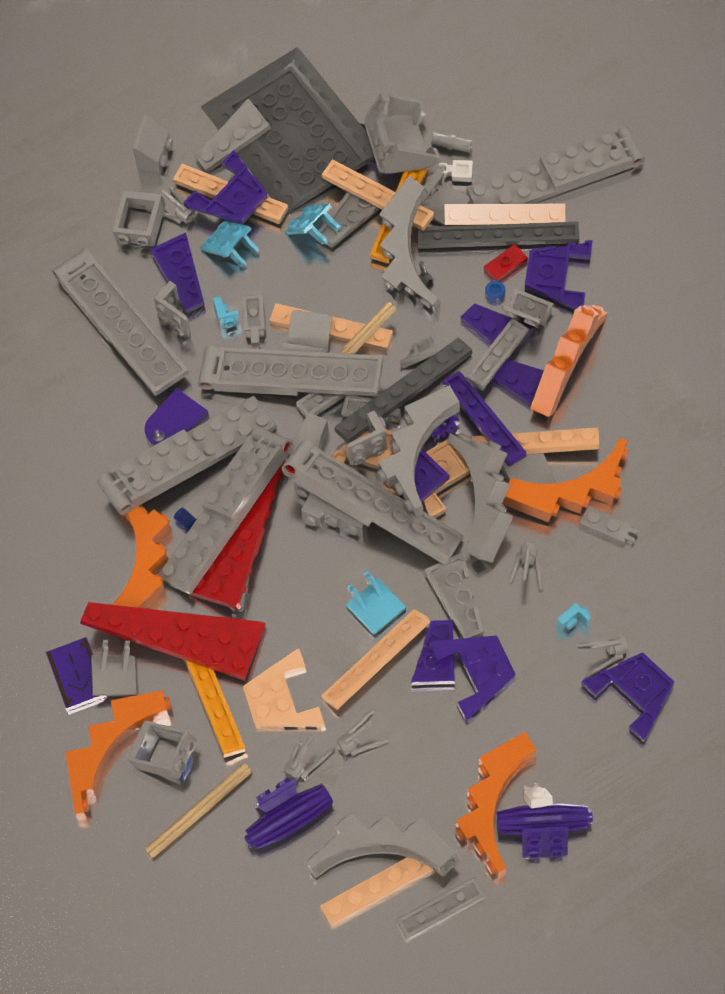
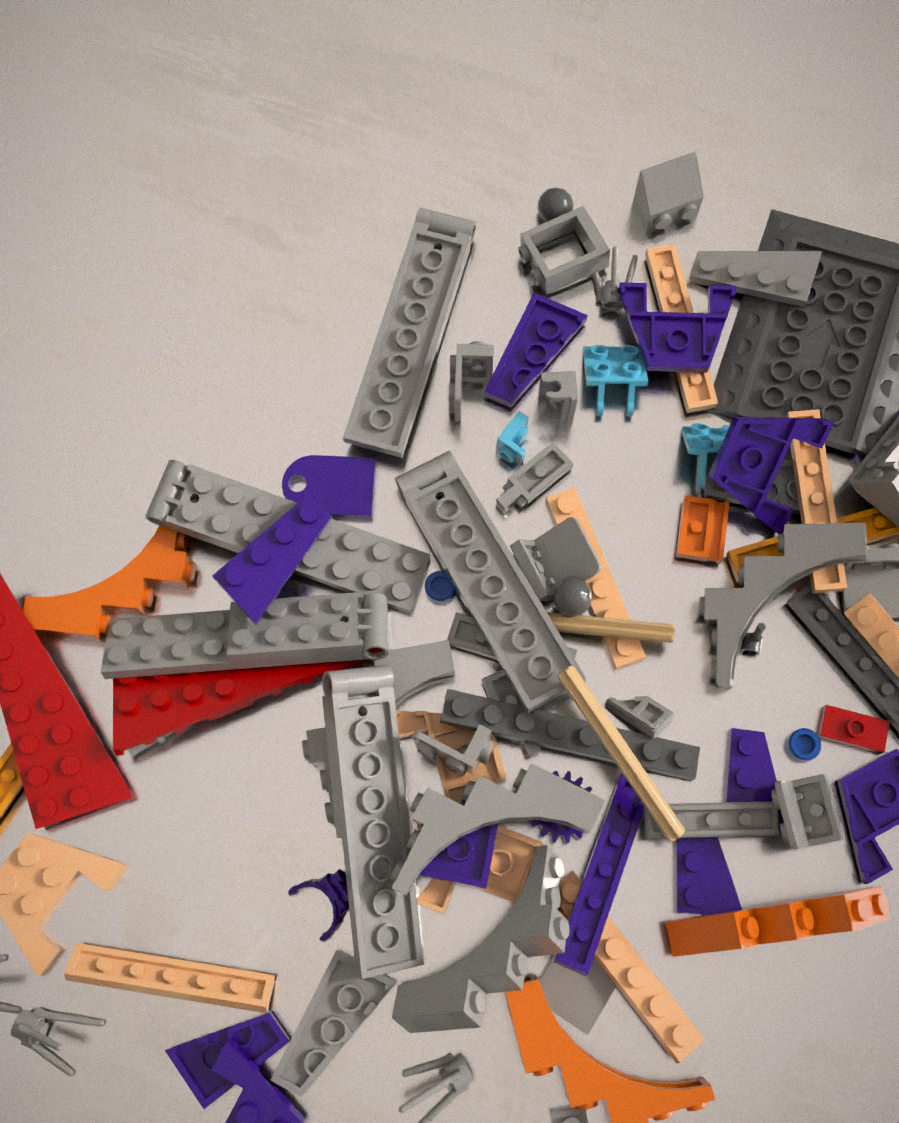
camera: 50 degrees right, 10 degrees up
clear blue hinge [174,507,197,531] -> none
medium azure plate [346,570,407,635] -> none
none -> dark purple wing [212,493,332,625]
none -> dark purple helmet [288,869,349,942]
none -> blue tile [425,571,456,603]
none -> dark grey piece [537,187,574,222]
none -> light grey hinge [538,371,578,424]
none -> dark grey piece [553,576,592,617]
none -> tan axle [558,666,685,842]
none -> orange plate [676,495,730,564]
none -> dark purple wing [708,417,834,534]

